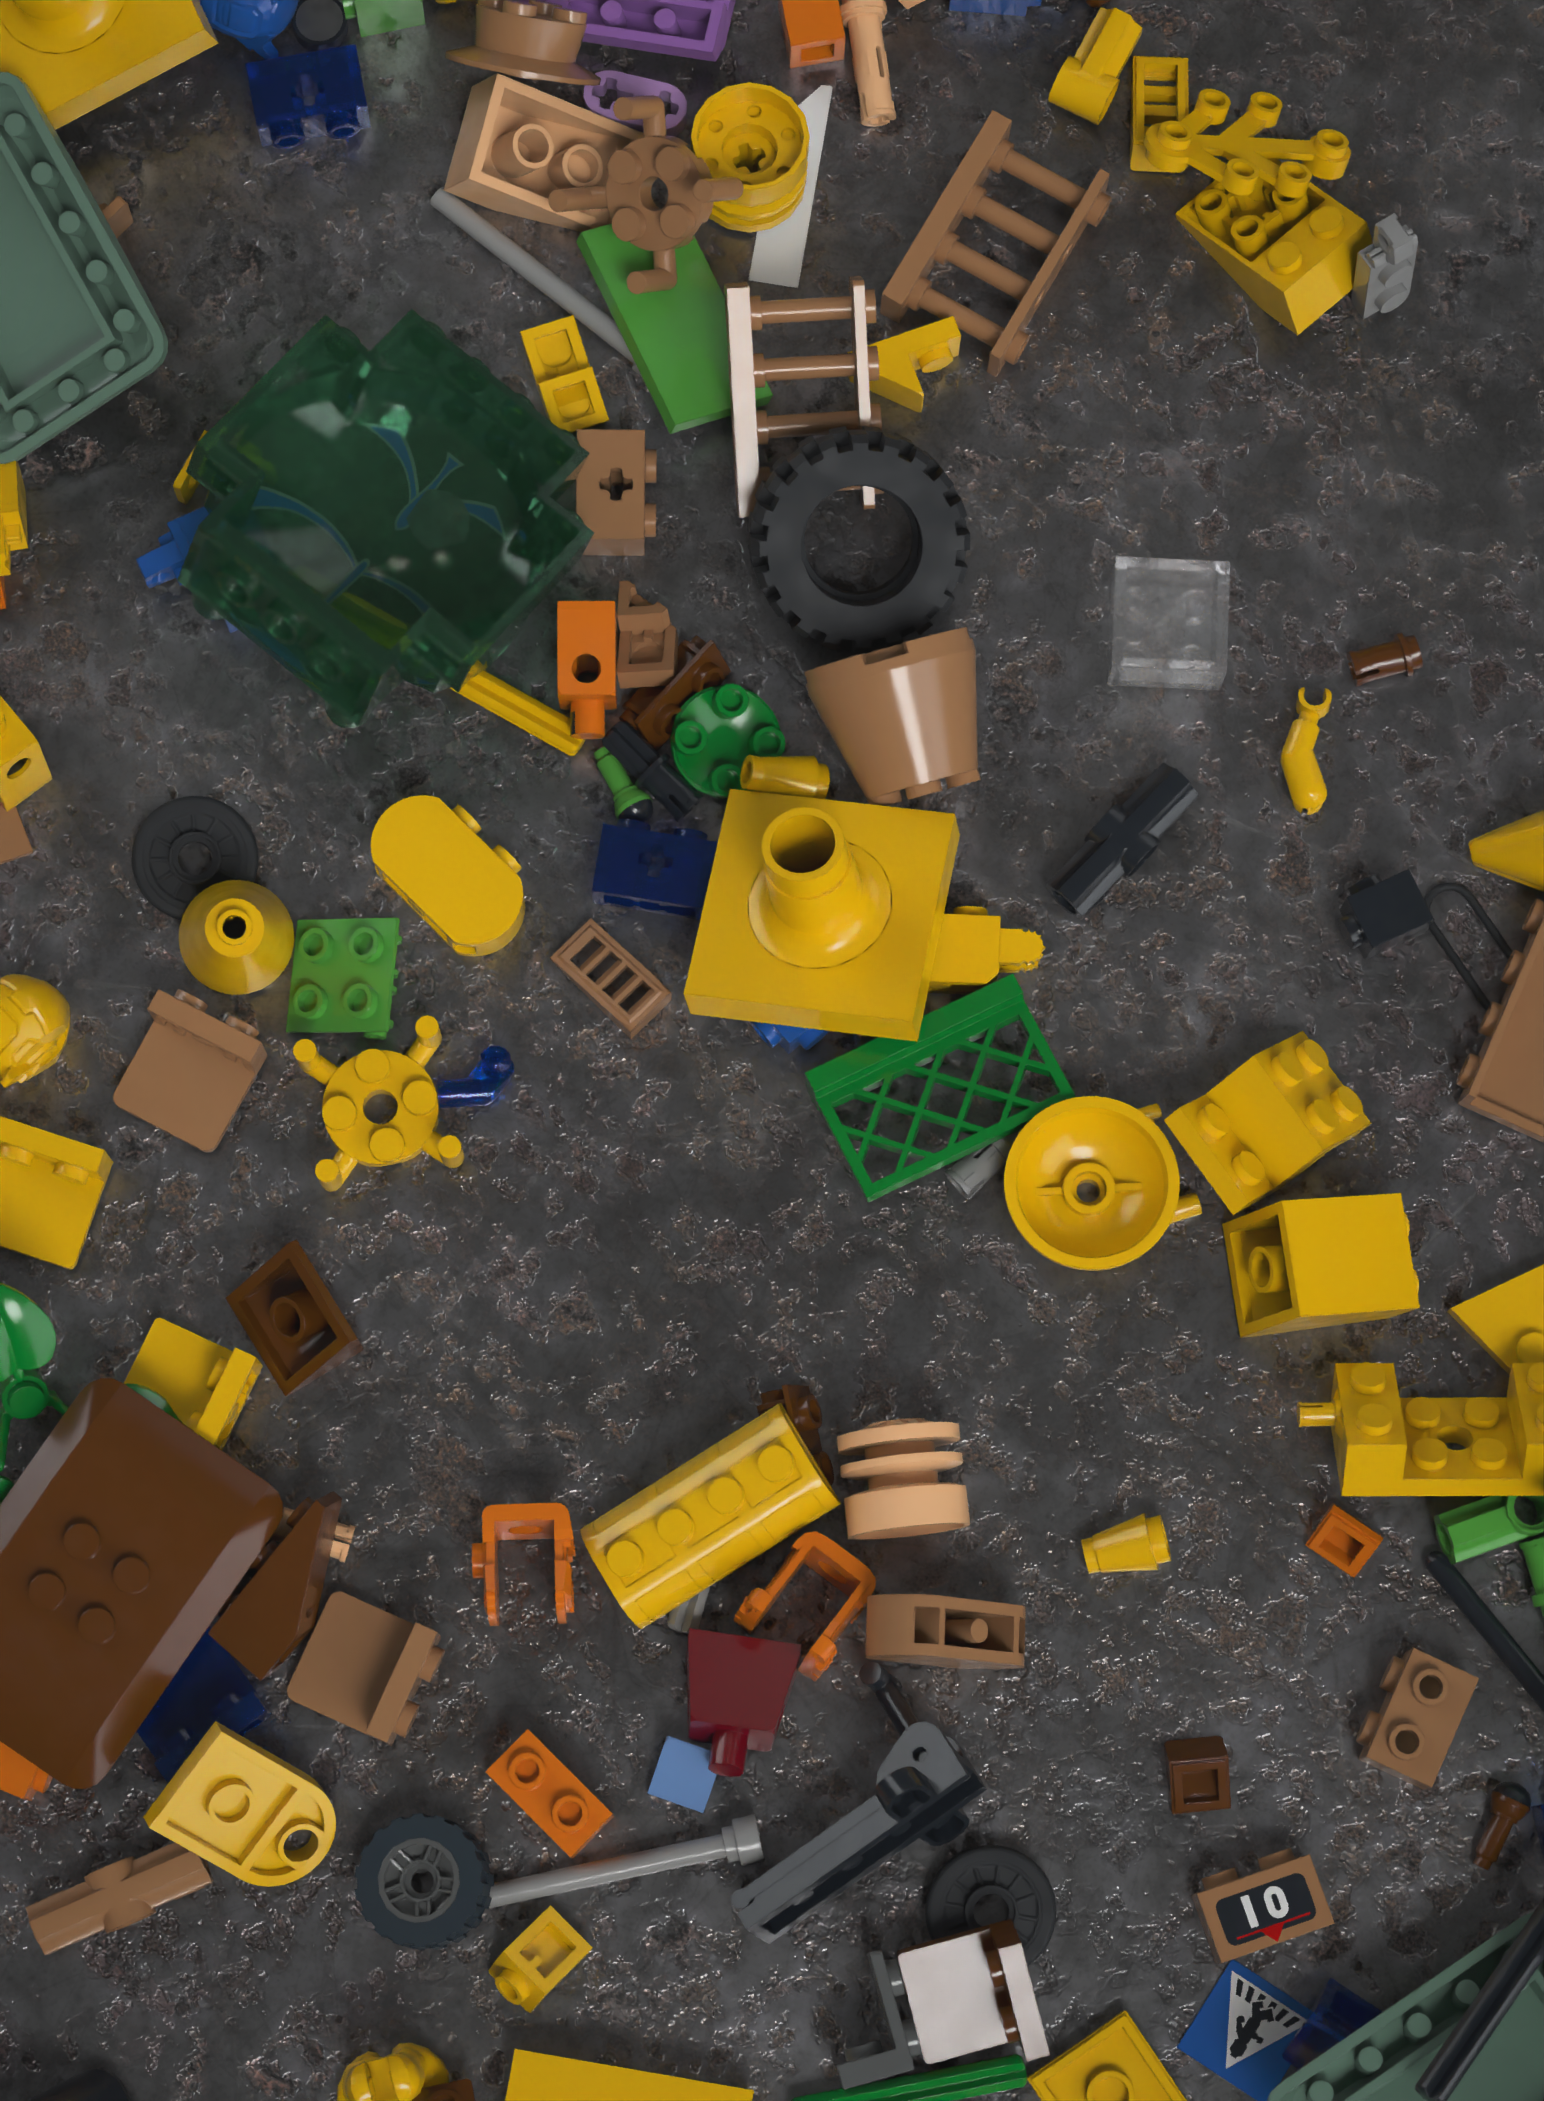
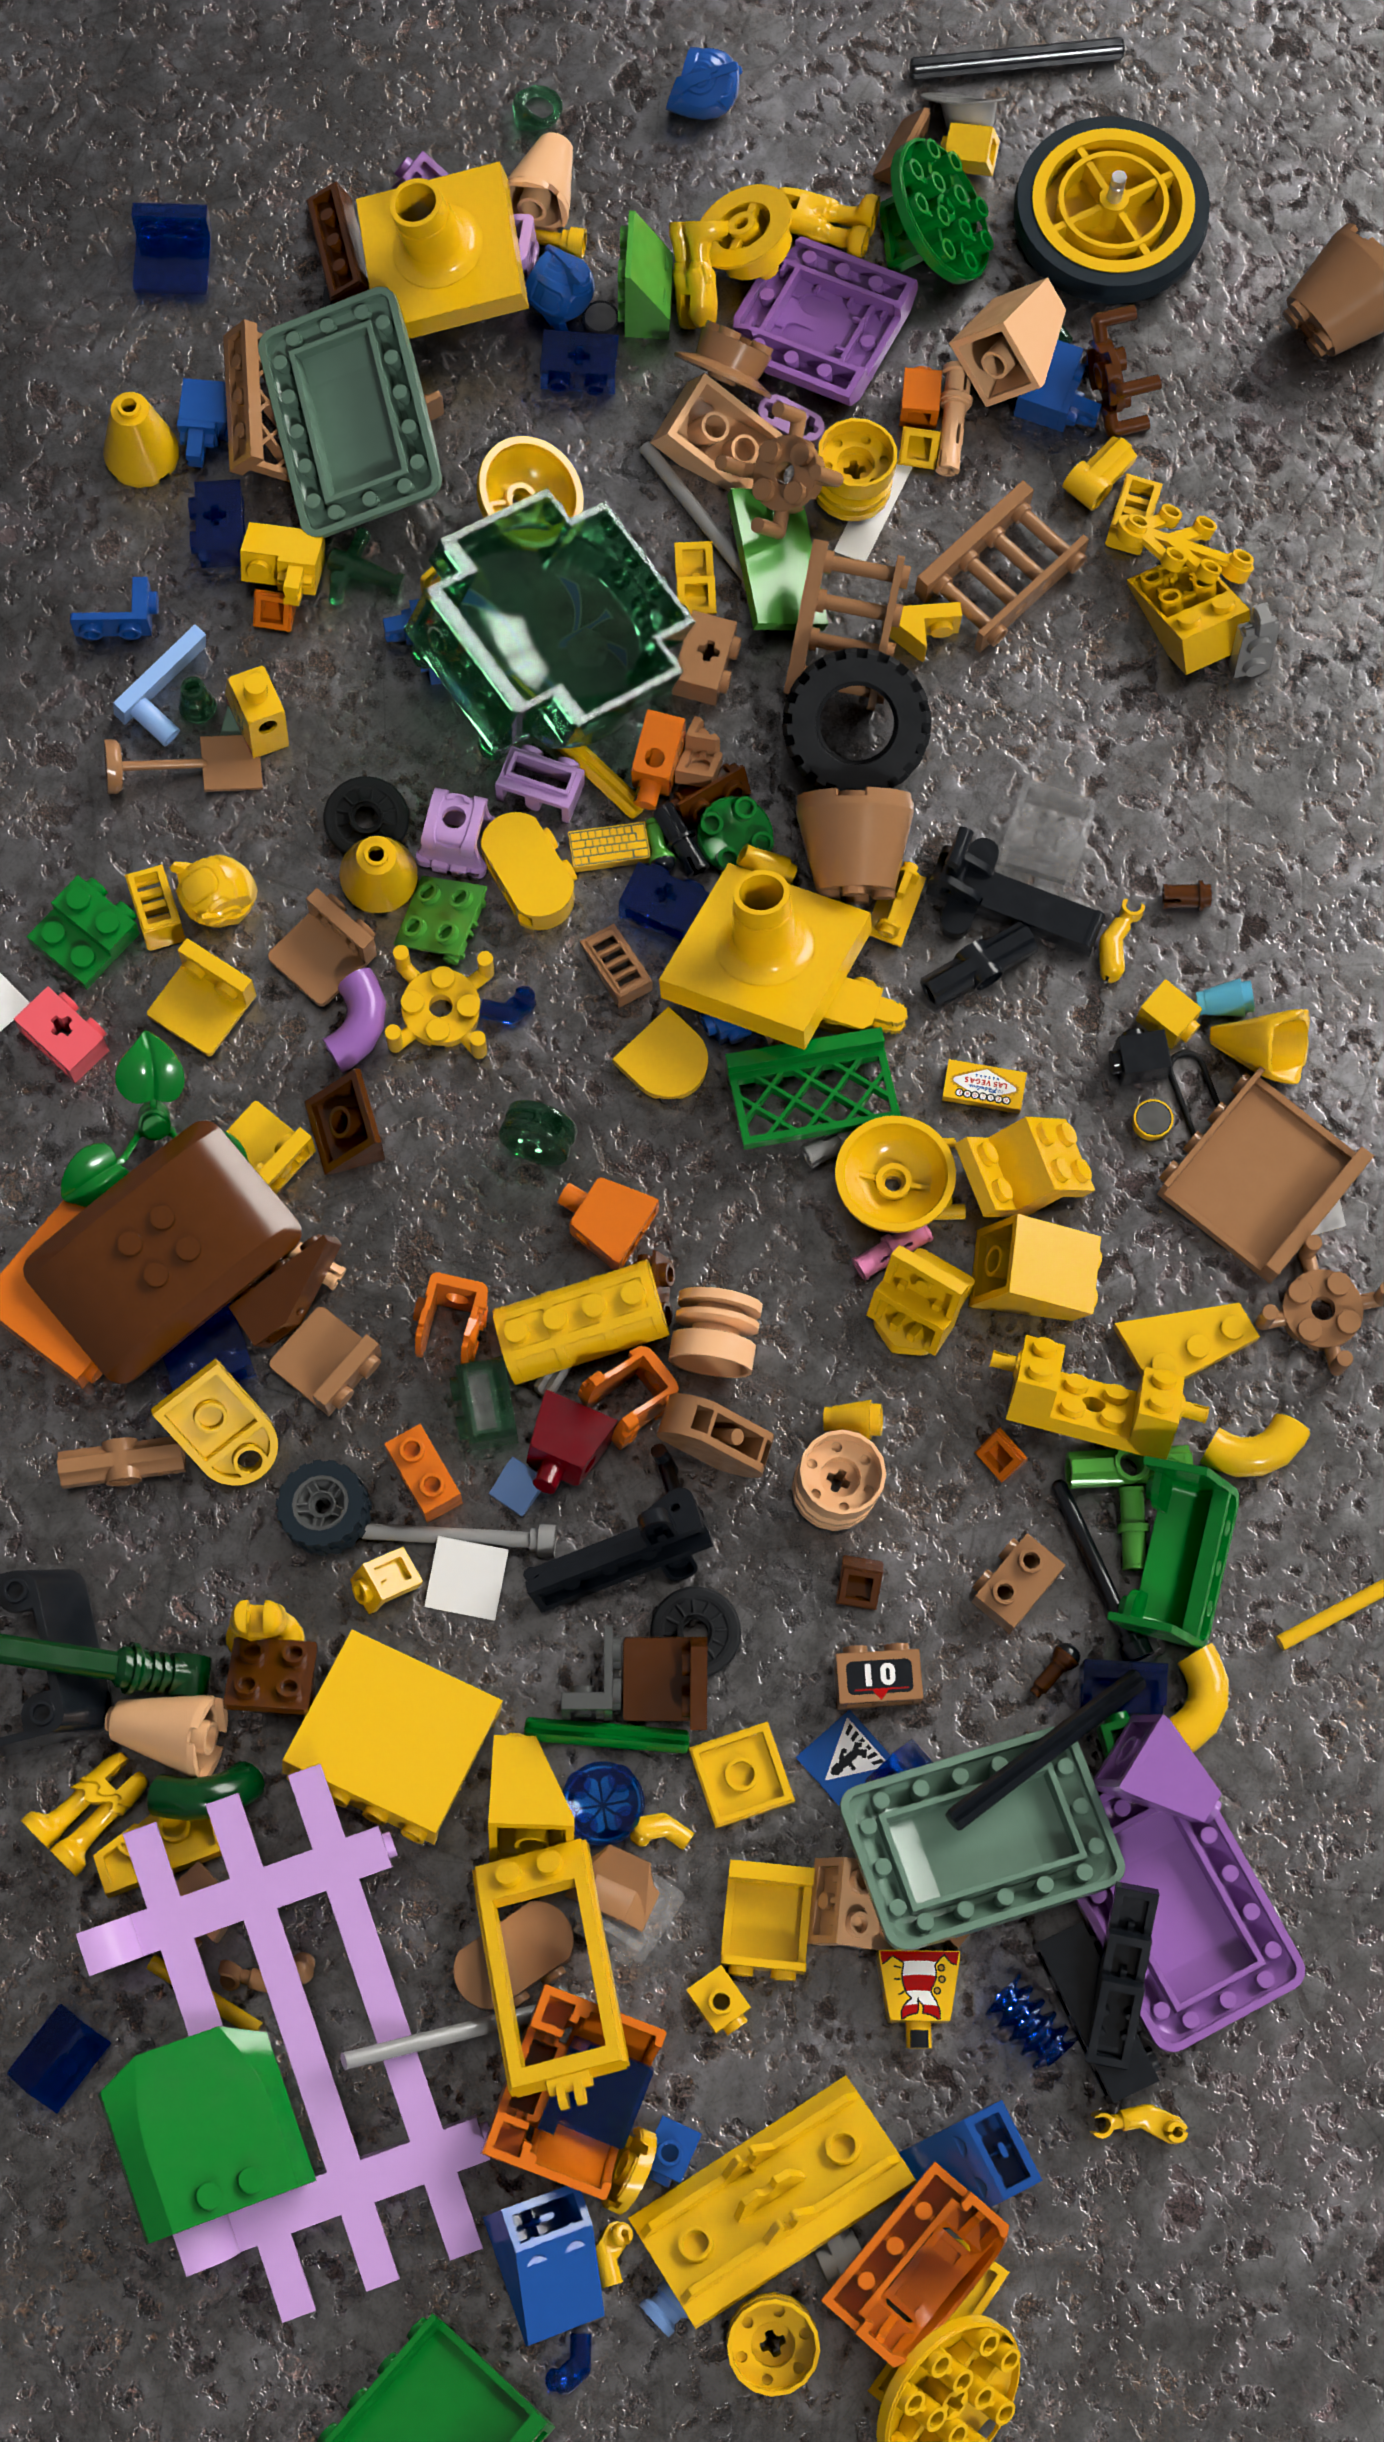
camera: 15 degrees right, 5 degrees down
none -> medium lavender cylinder [322,968,386,1074]
none -> clear green piece [327,528,406,605]
none -> lavender piece [416,787,496,879]
none -> white sticker [424,1536,509,1621]
none -> clear green window [449,1355,519,1452]
none -> yellow hat [476,436,584,548]
none -> lavender window [495,745,585,823]
none -> clear green head [498,1100,578,1166]
none -> orange torso [557,1177,659,1270]
none -> yellow tile [568,821,650,872]
none -> yellow tile [612,1006,708,1099]
none -> light nougat wheel [791,1430,886,1531]
none -> bright pink pin [852,1225,933,1281]
none -> yellow piece [866,1244,975,1356]
none -> yellow hinge [869,862,926,948]
none -> yellow slope [898,426,941,470]
none -> black piece [926,826,1105,957]
none -> tile [942,1059,1027,1114]
none -> flat silver tile [1132,1099,1174,1141]
none -> yellow brick [1135,979,1202,1049]
none -> medium azure cone [1196,978,1255,1017]

